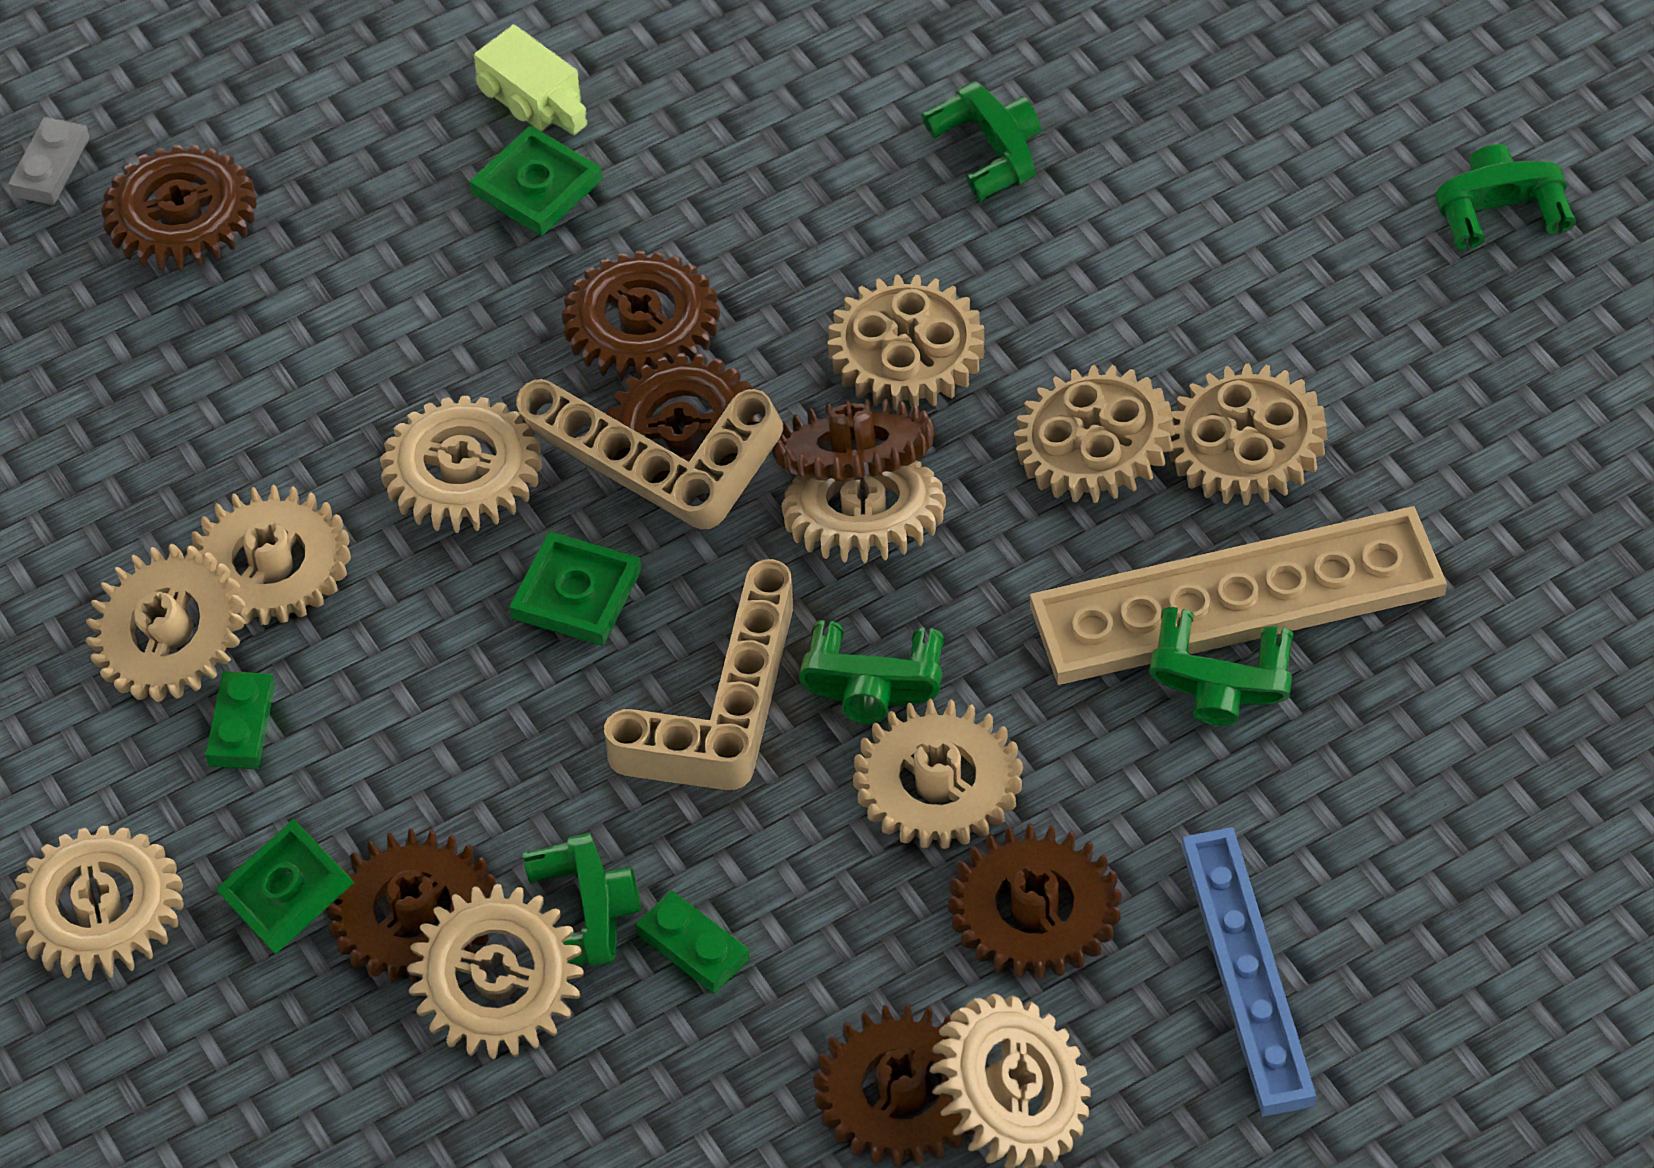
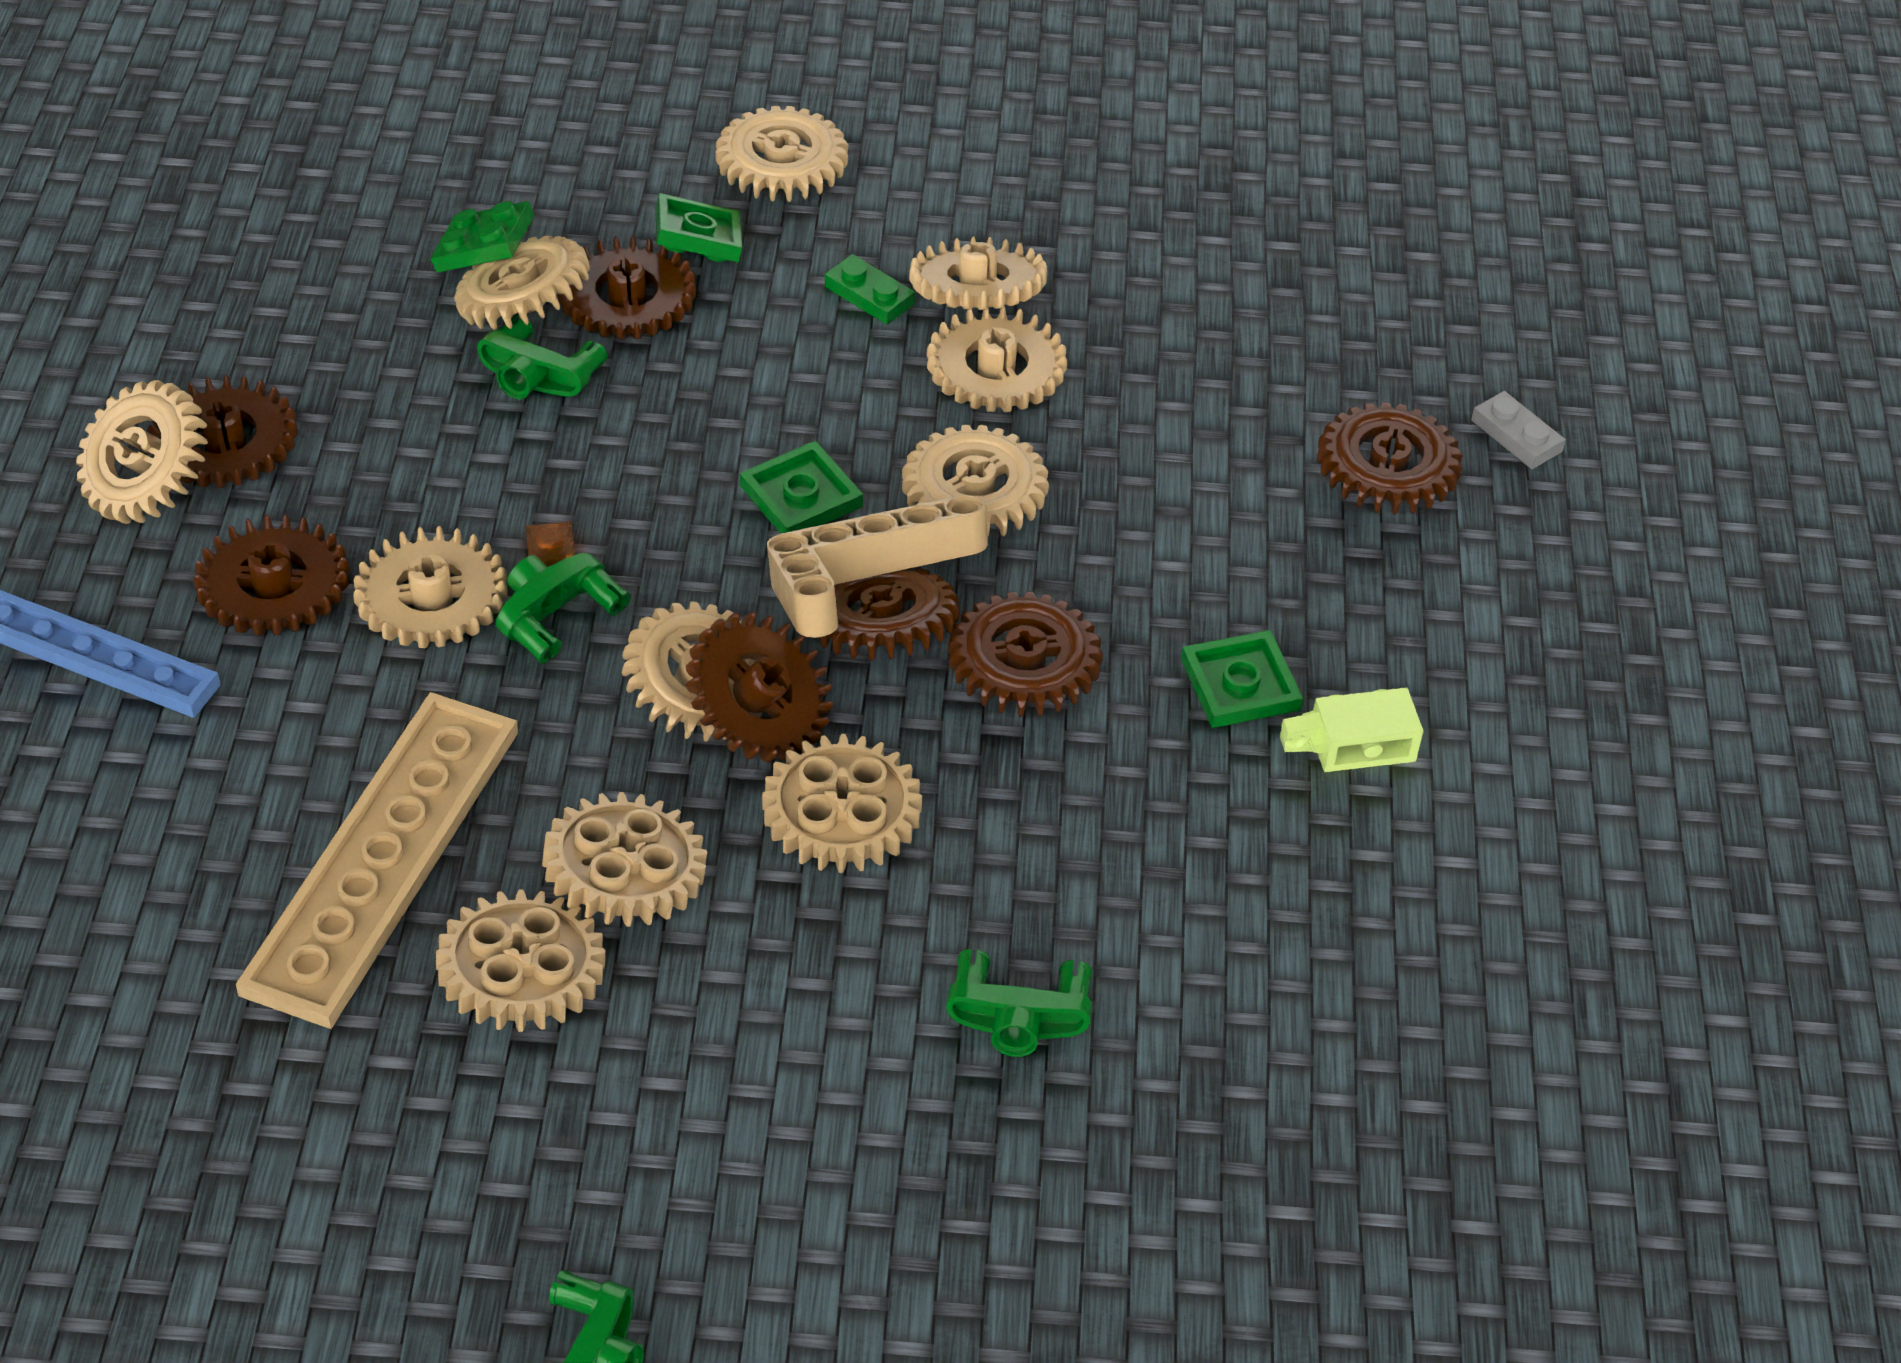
camera: 120 degrees right, 5 degrees down
tan beam [604,559,793,790] -> none
green plate [636,890,750,994] -> none
green connector [1149,607,1293,726] -> none
none -> green plate [430,201,535,273]
none -> clear orange plate [525,521,575,567]

